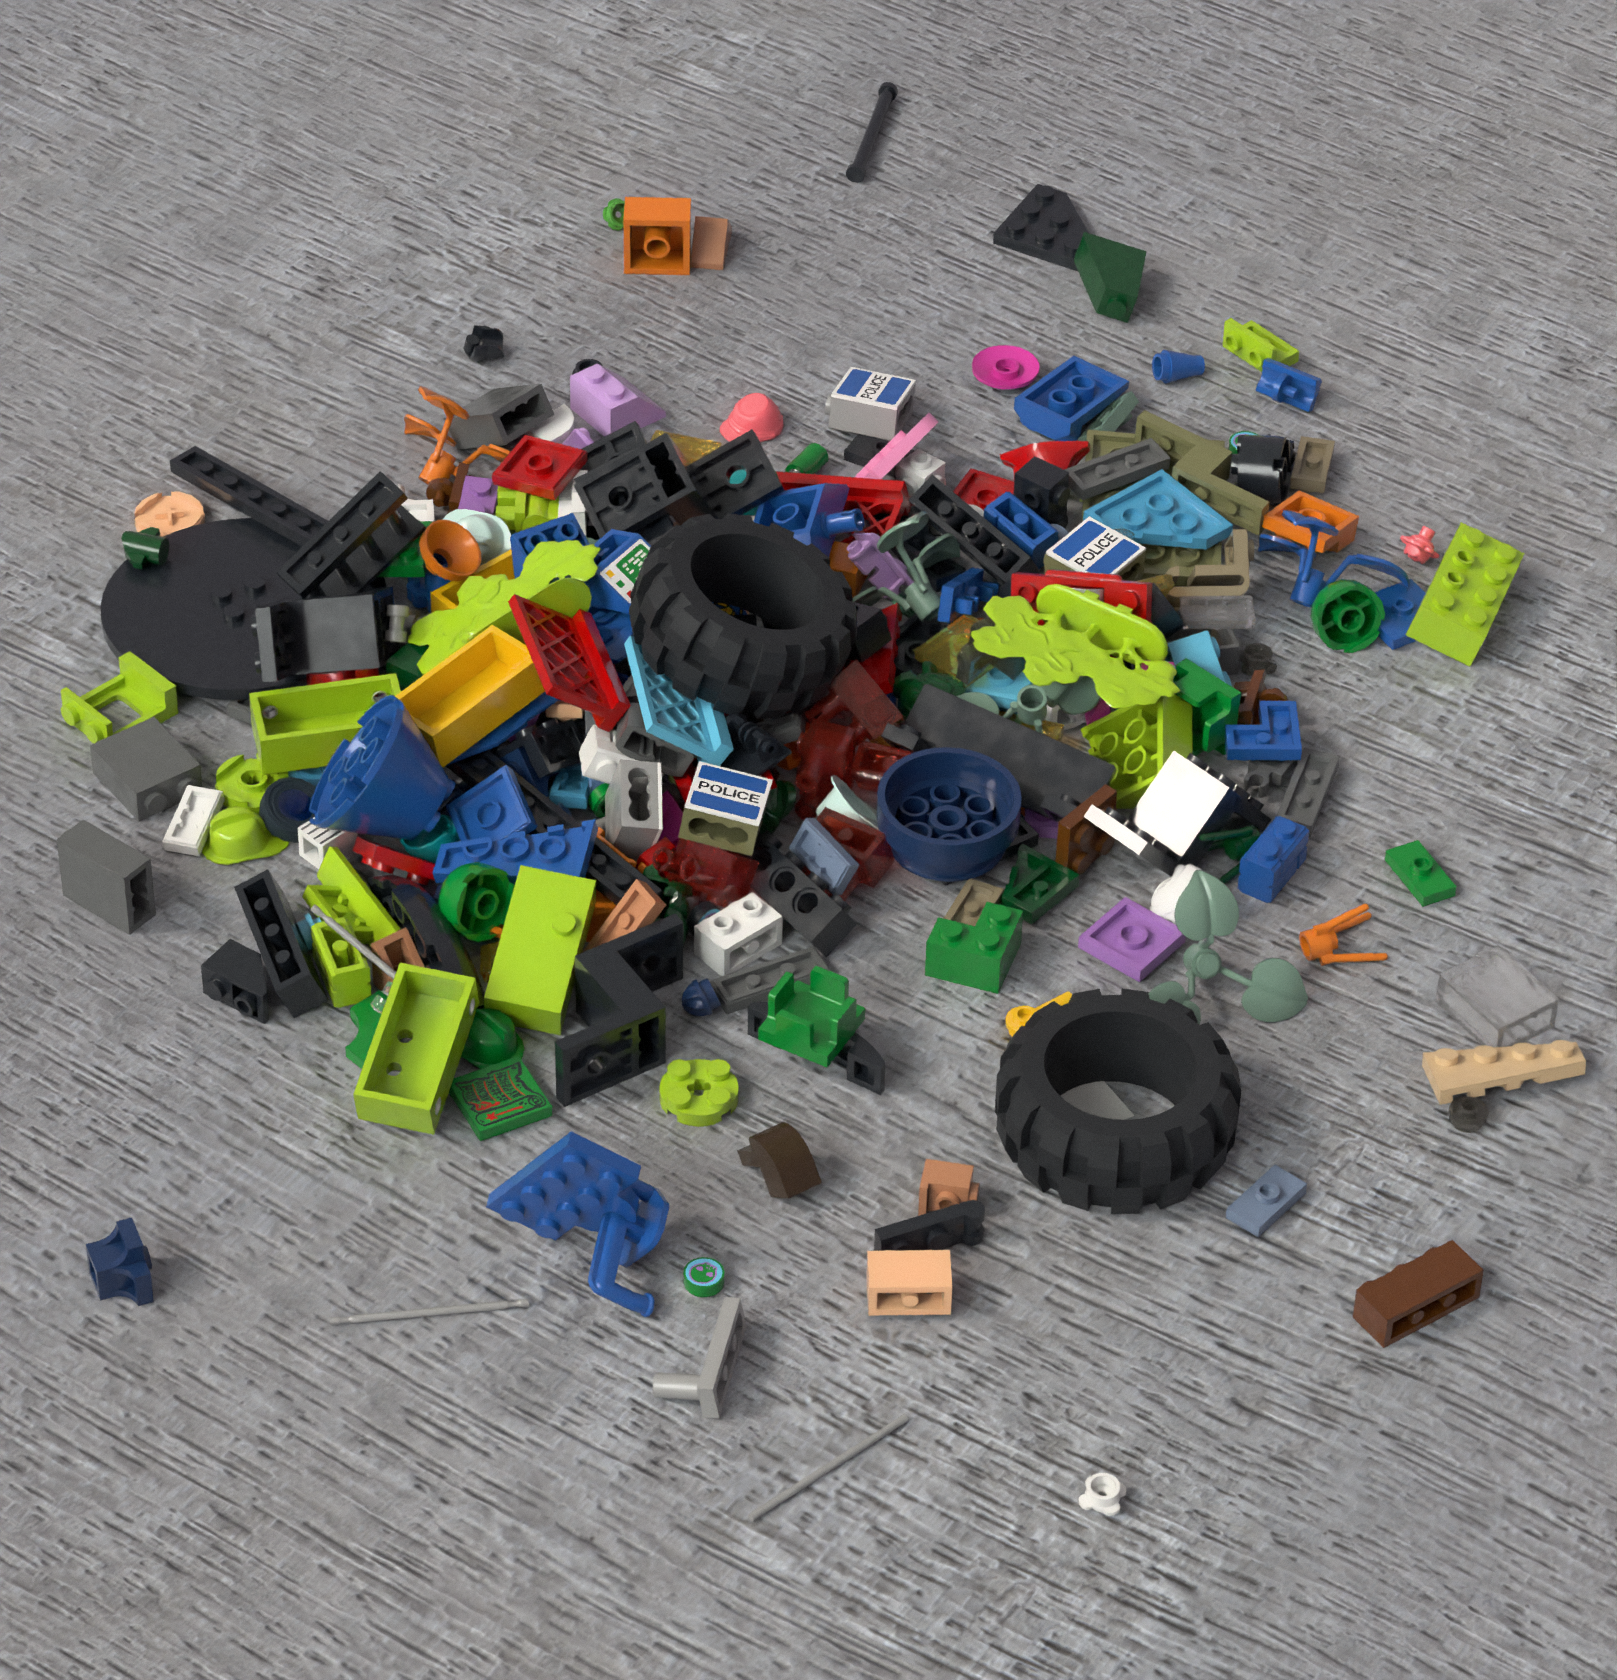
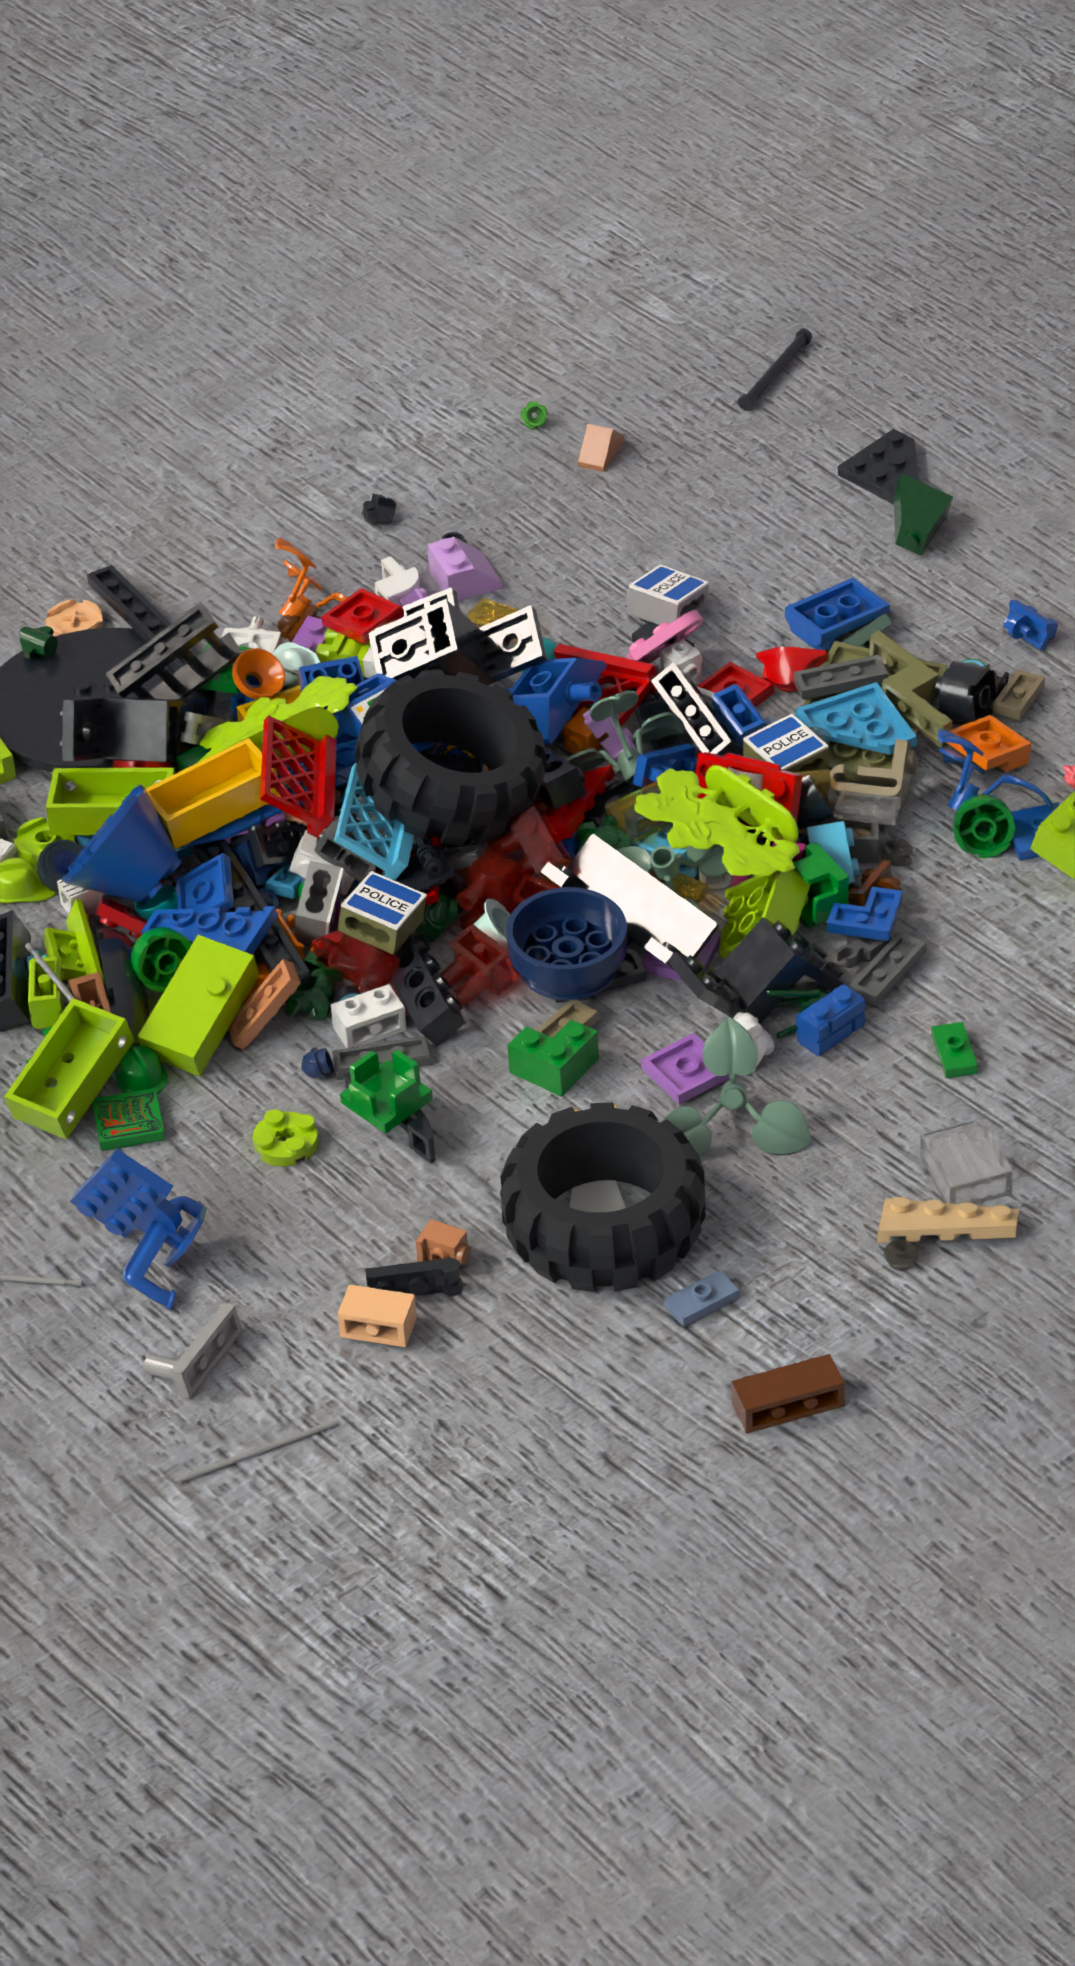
camera: 20 degrees right, 0 degrees up
dark grey brick [444,384,555,450] -> none
black bracket [555,914,683,1107] -> none
orange brick [623,197,691,275] -> none
green tile [683,1257,725,1297] -> none
coral hat [720,393,784,442] -> none
dark brown brick [737,1122,822,1199] -> none
green piece [785,443,829,474] -> none
sand blue plate [789,818,859,895] -> none
dark pink dish [972,345,1039,389] -> none
dark green wing [1002,844,1080,925] -> none
black brick [1013,456,1070,529] -> none
reddish brown plate [1055,784,1117,875] -> none
white plate [1079,1473,1126,1516] -> none
blue cone [1152,350,1205,384] -> none
lime bracket [1222,318,1299,372] -> none
orange plant [1299,904,1388,966] -> none

